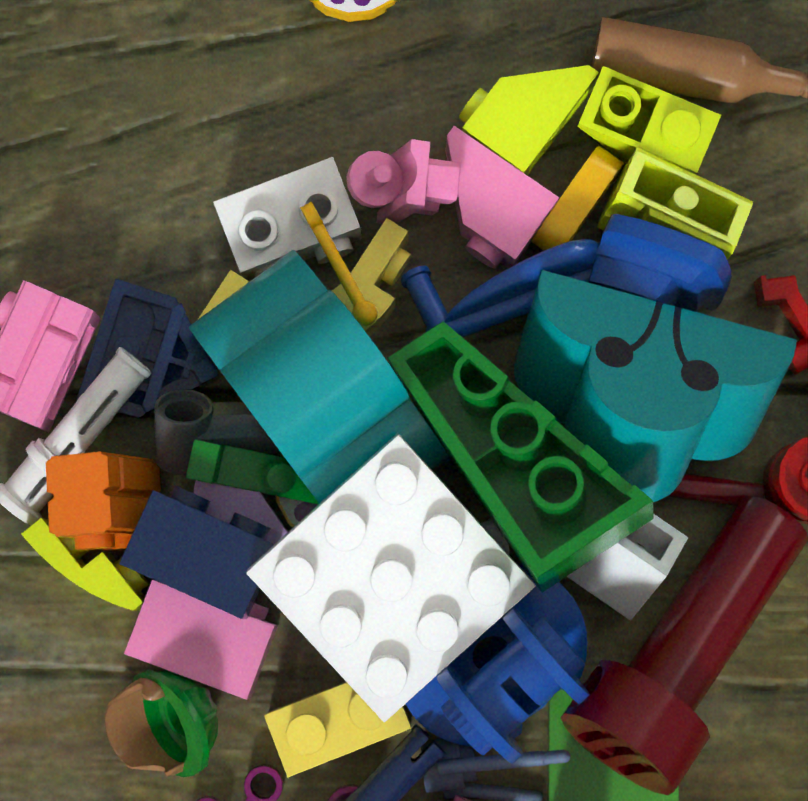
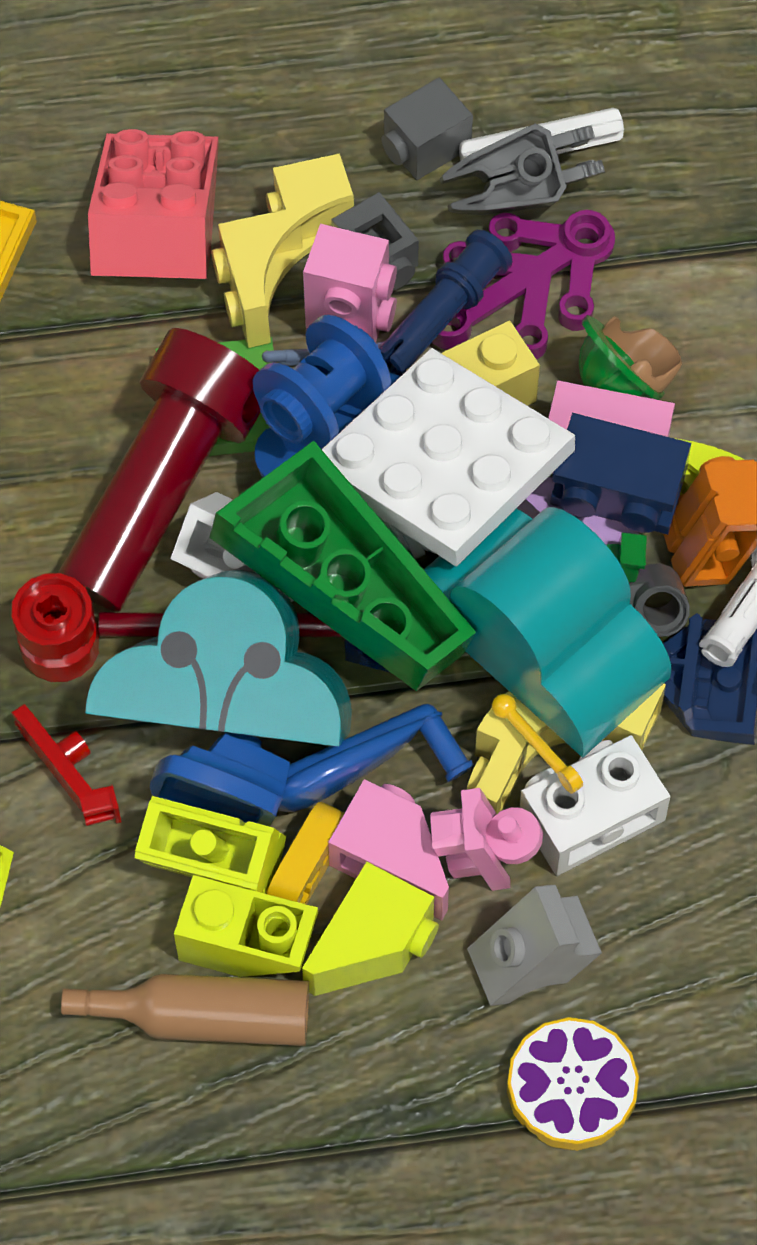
camera: 175 degrees right, 20 degrees down
none -> light grey brick [467,885,602,1006]

